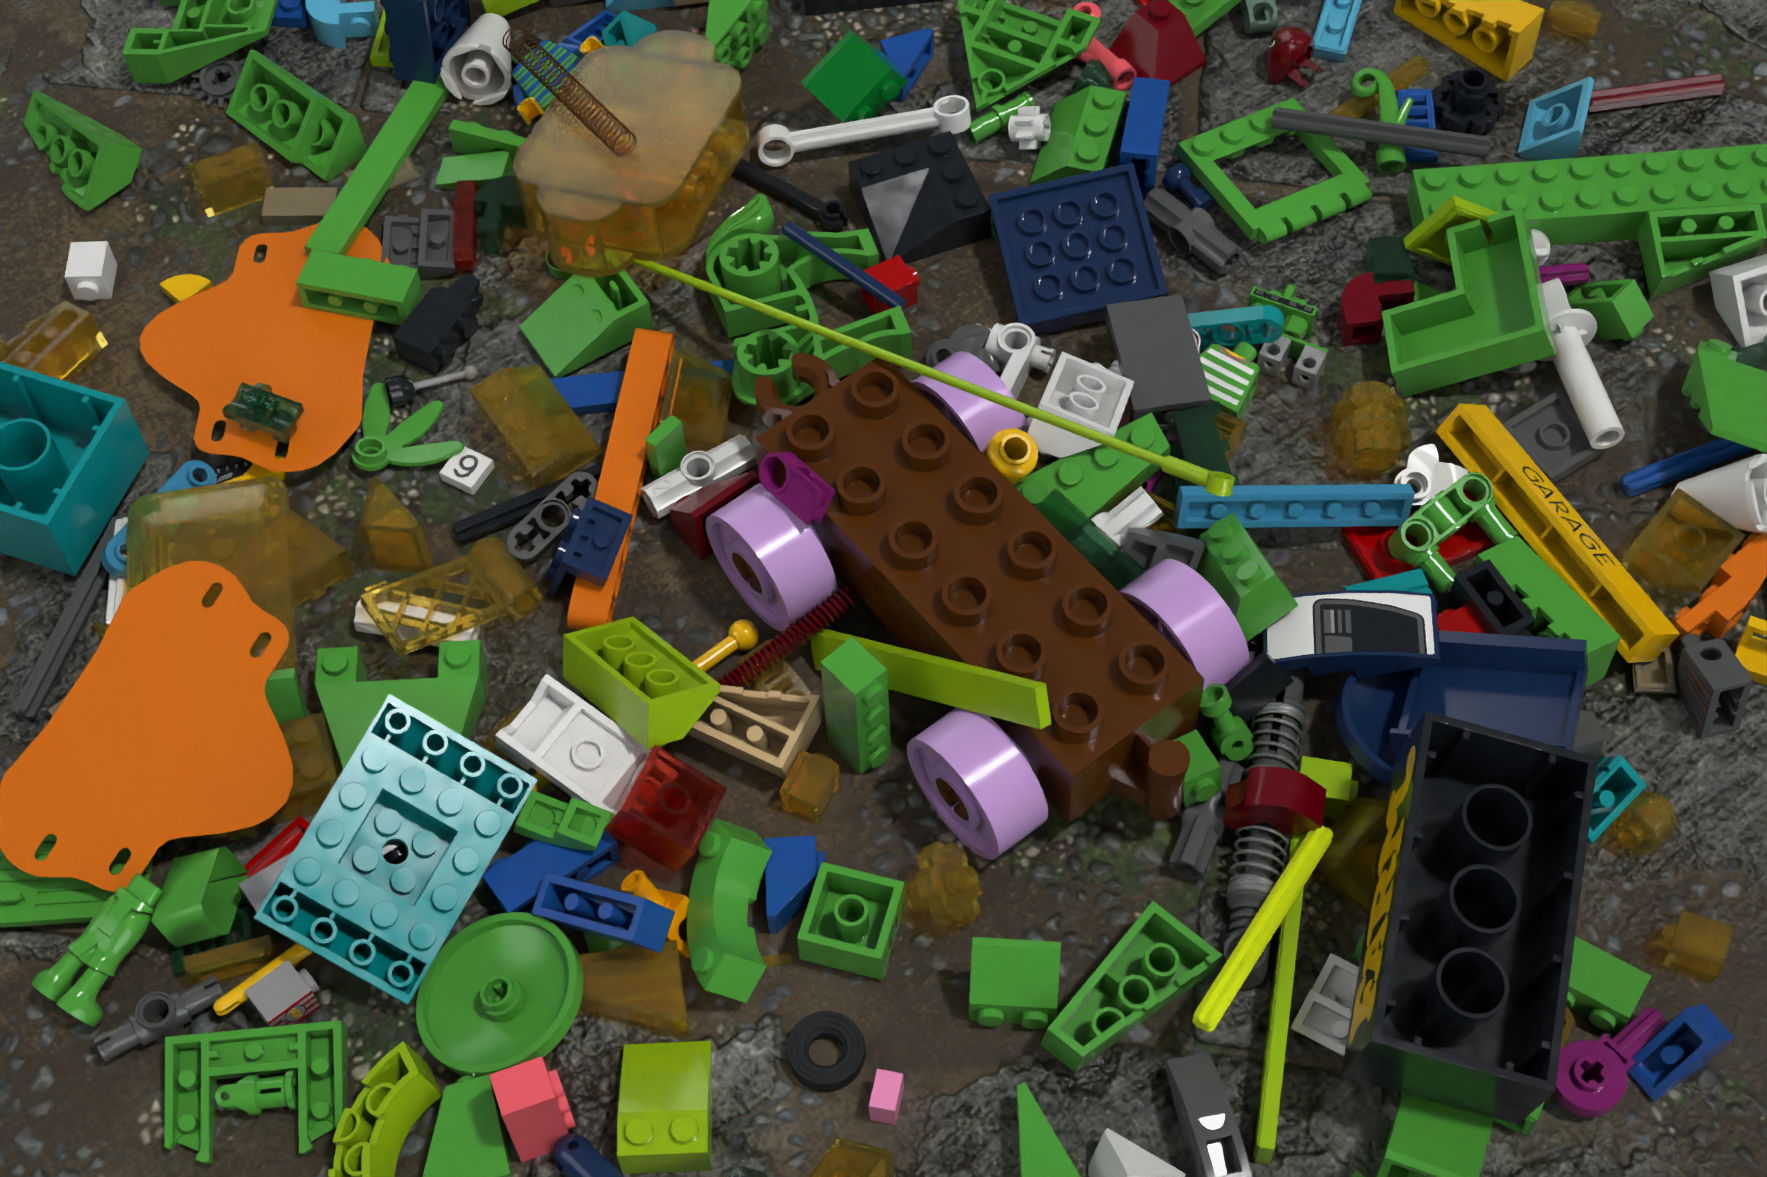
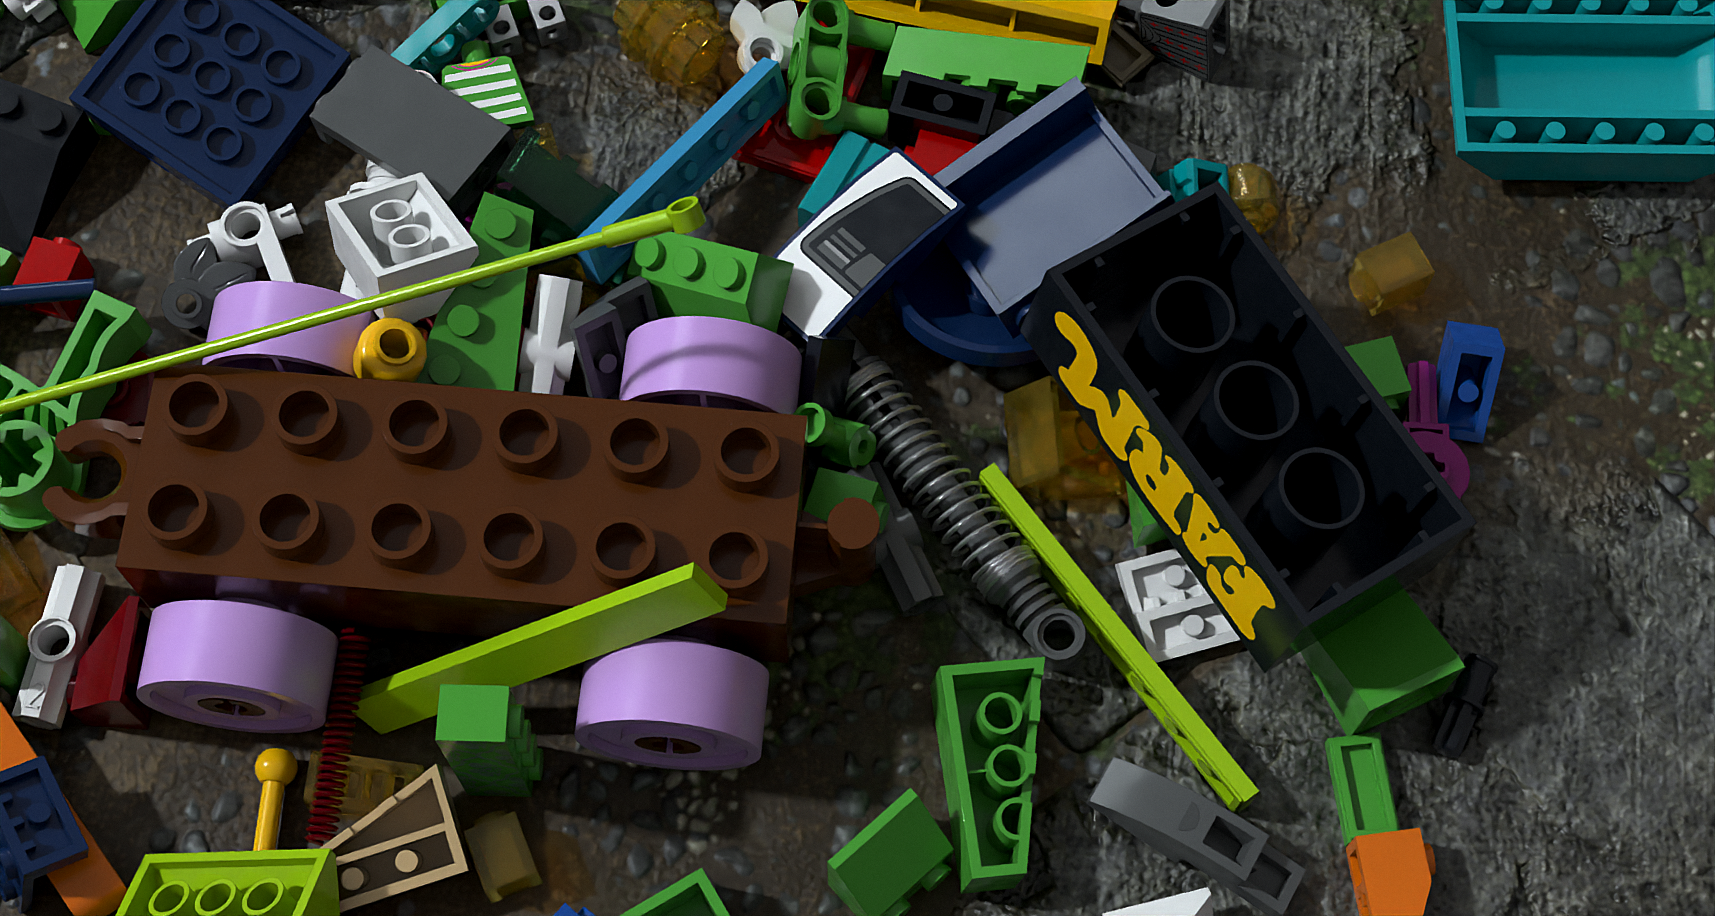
camera: 50 degrees left, 10 degrees up
magenta piece [759,452,835,525] -> none
clear yellow plant [905,841,982,927] -> none
clear green tile [1036,488,1146,591] -> none
neon yellow axle [1192,825,1333,1033] -> none
dark red brick [1222,766,1327,836] -> none
lime brick [1299,756,1359,820] -> none

